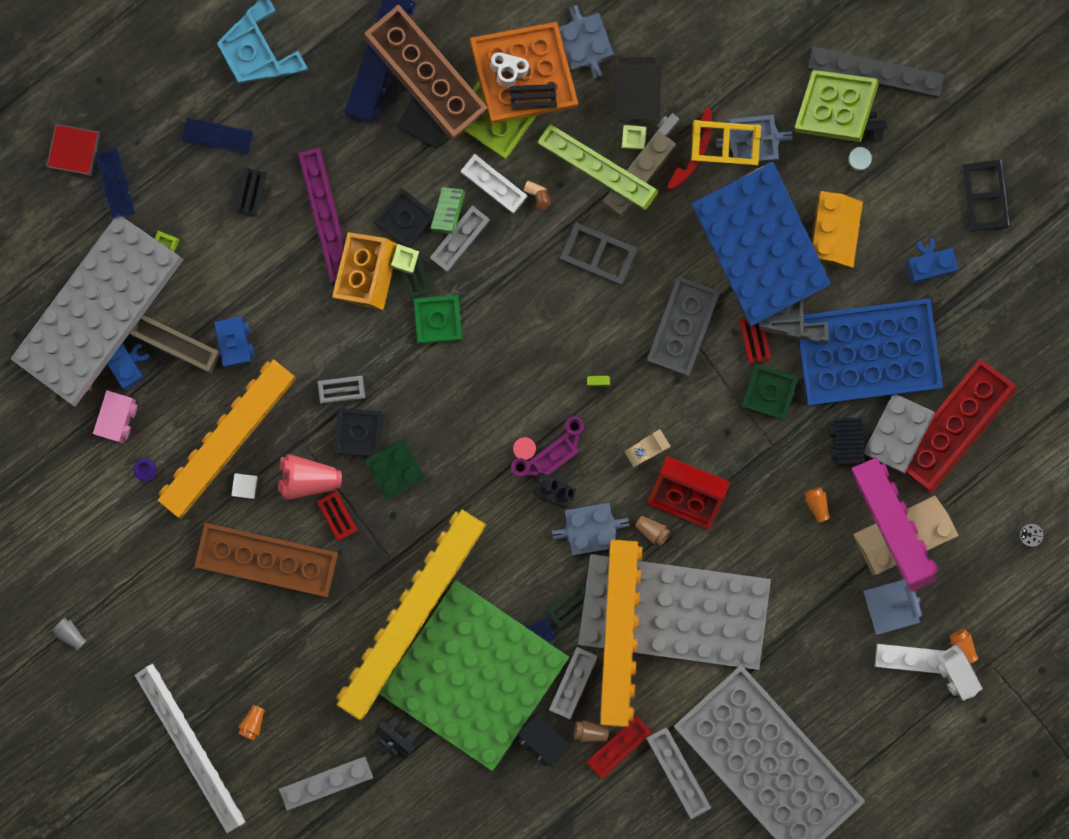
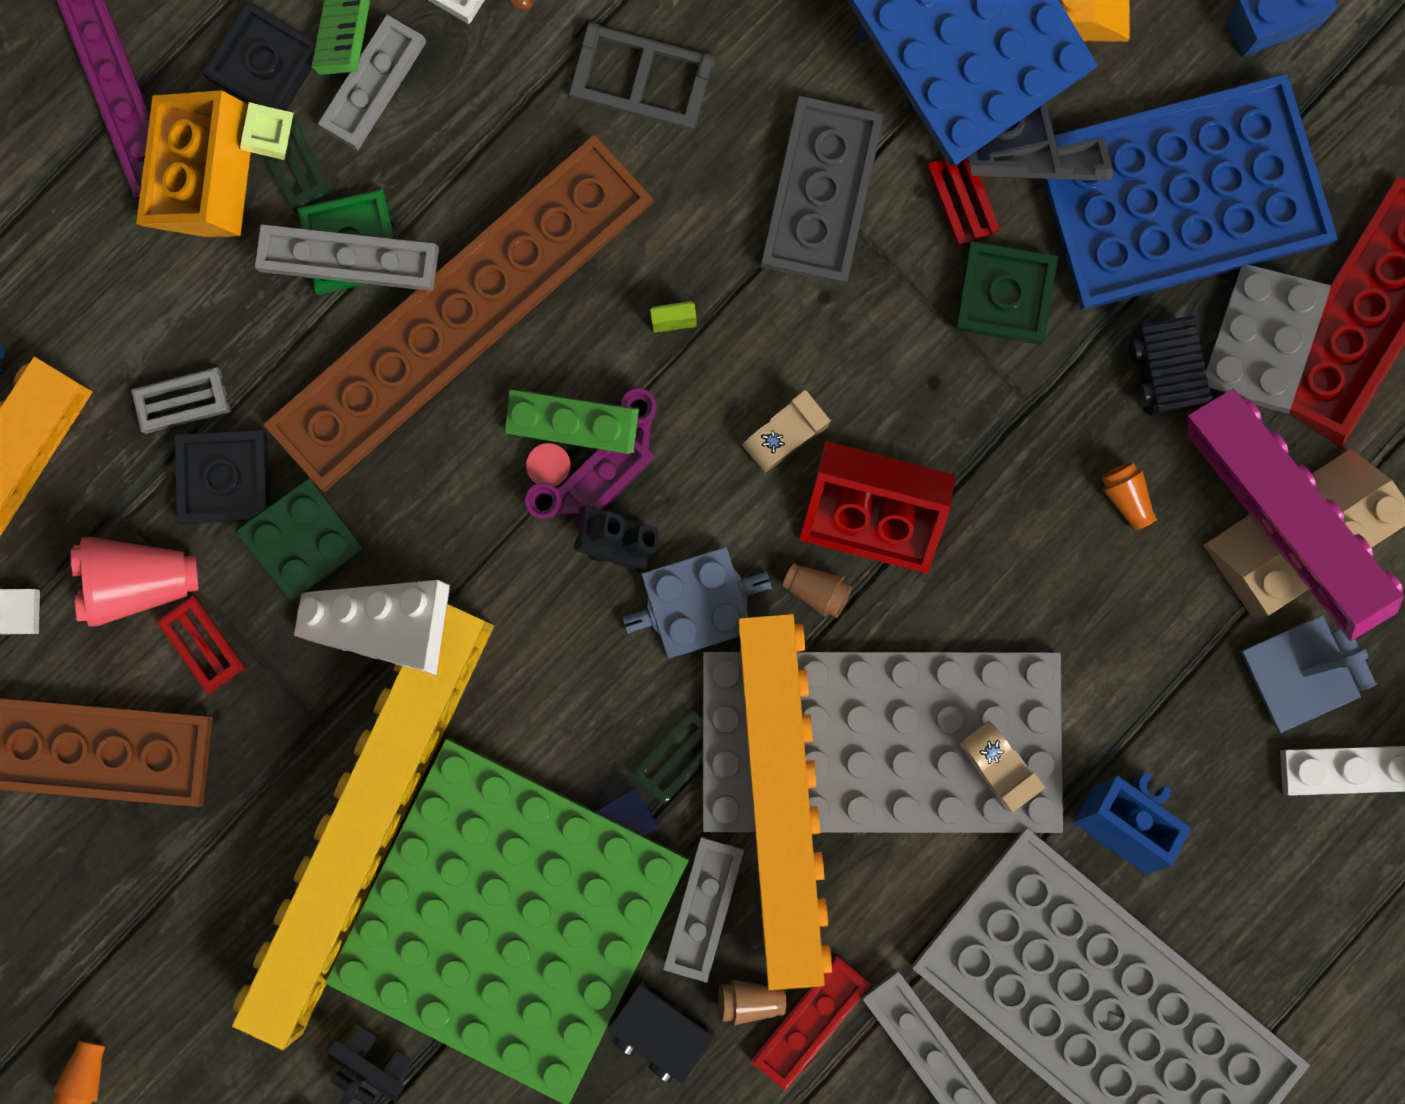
camera: 10 degrees left, 0 degrees up
none -> light grey plate [255,225,439,291]
none -> dark orange plate [263,134,653,492]
none -> white wing [294,580,450,675]
none -> bright green plate [505,389,639,454]
none -> tan leg [960,720,1046,813]
none -> blue brick [1073,772,1191,874]

